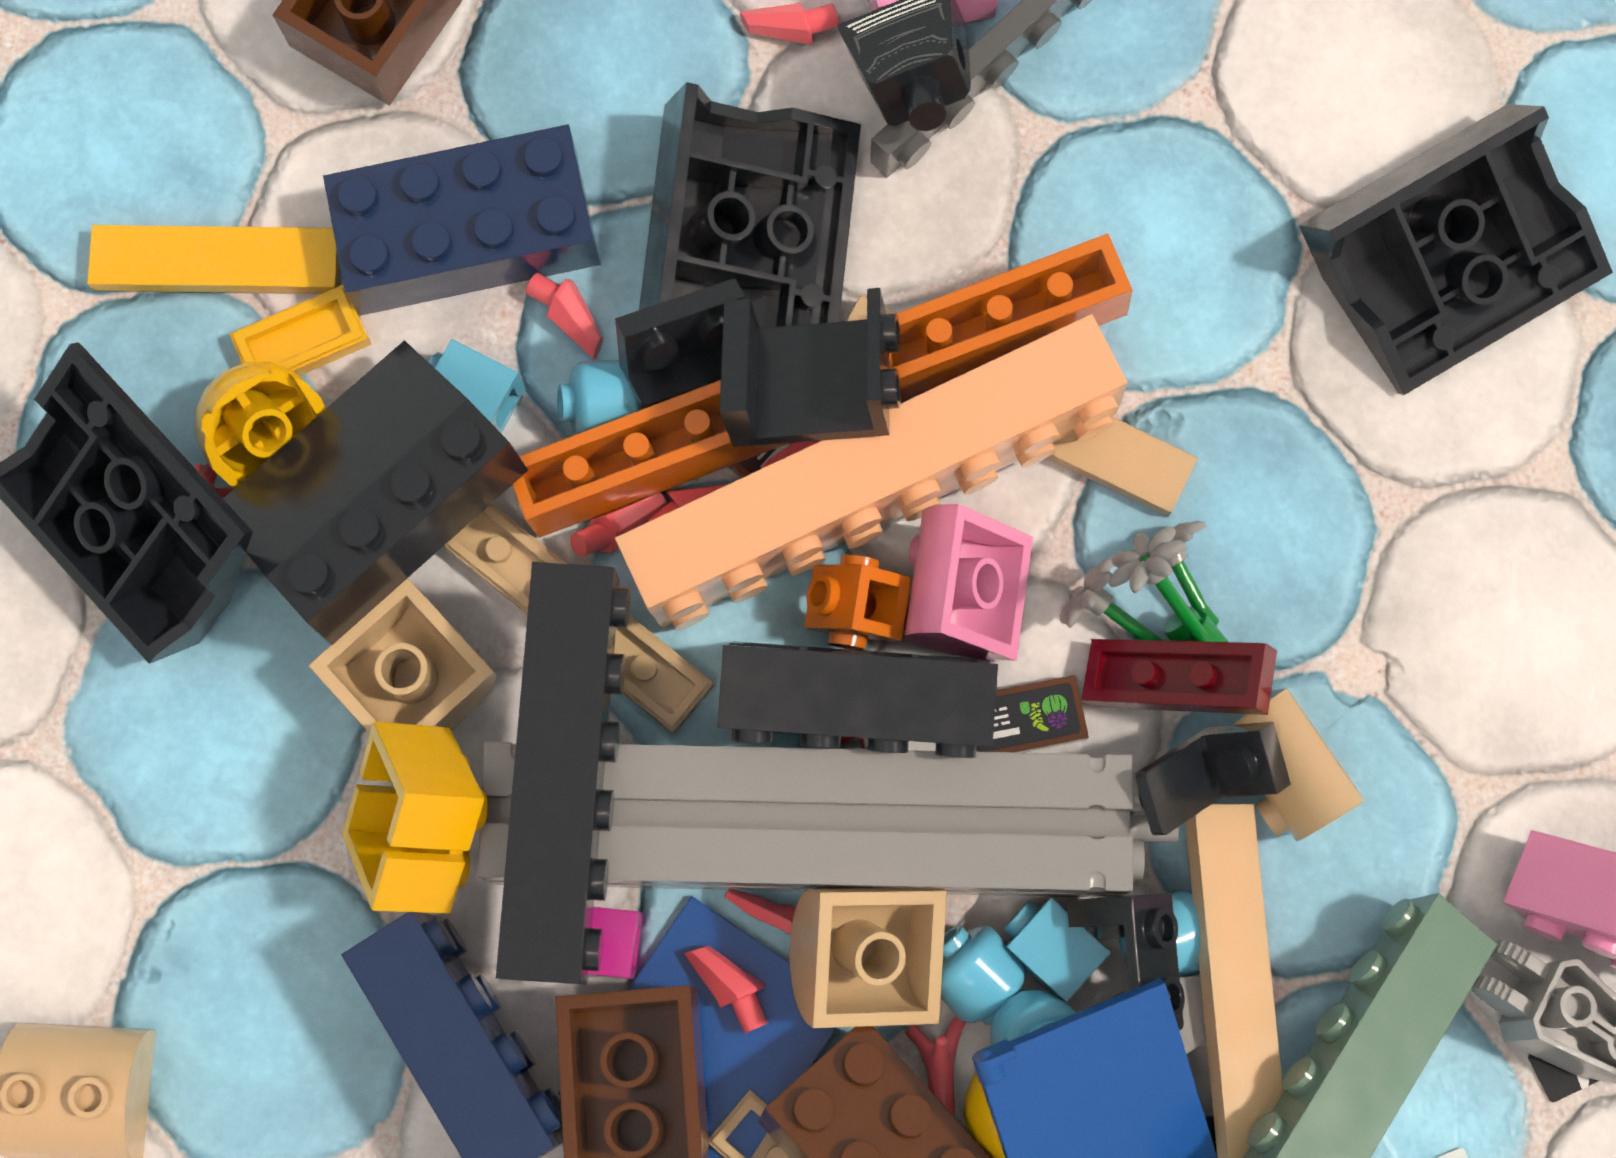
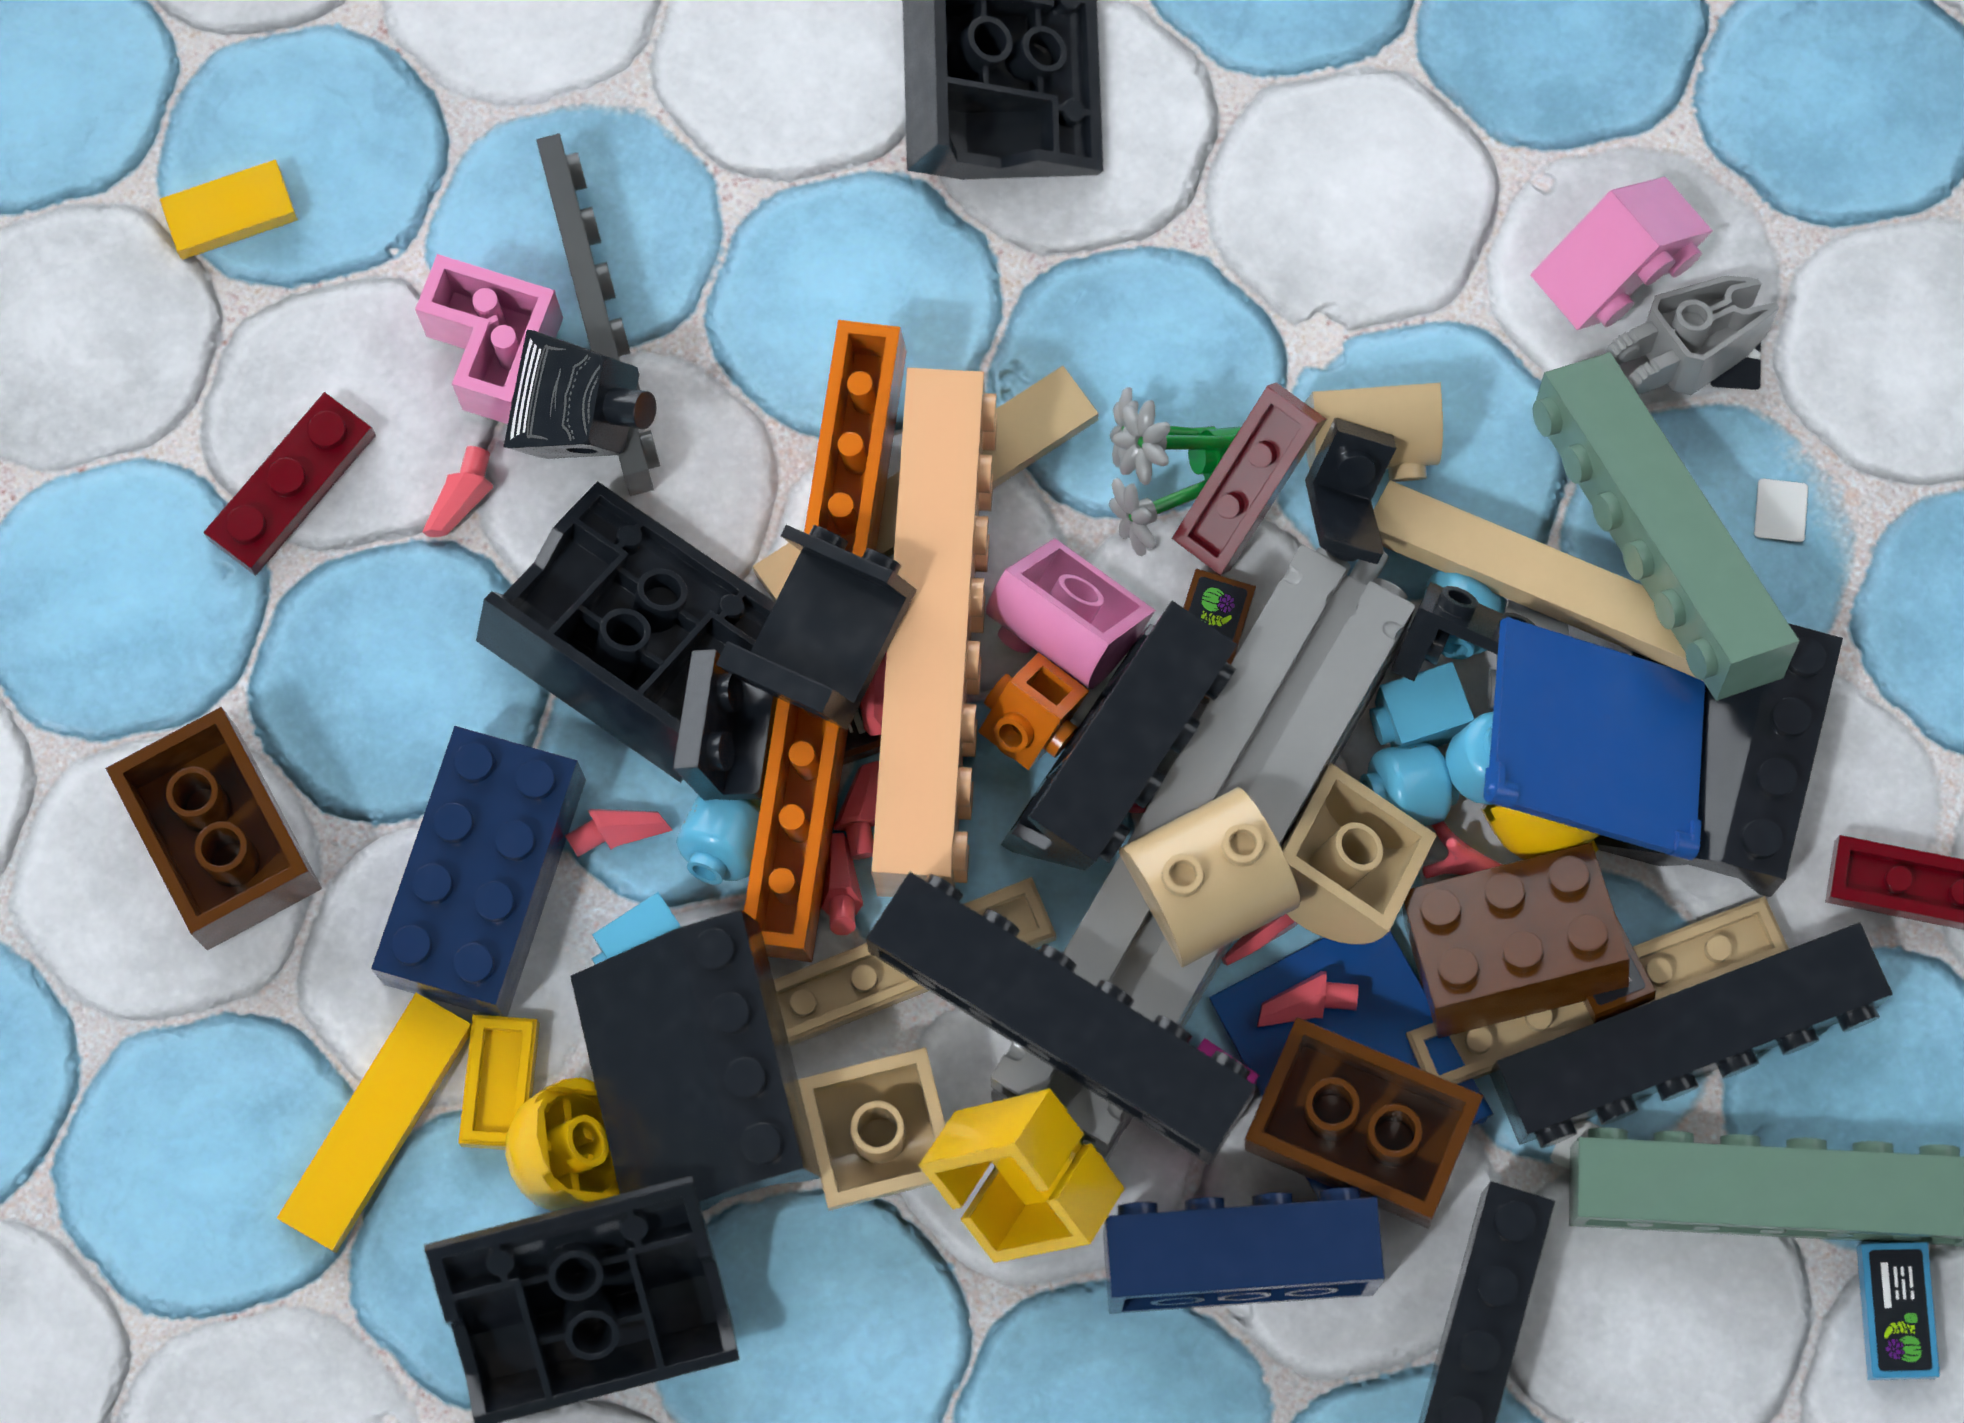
camera: 60 degrees left, 5 degrees down
none -> tan brick [1119,787,1300,968]

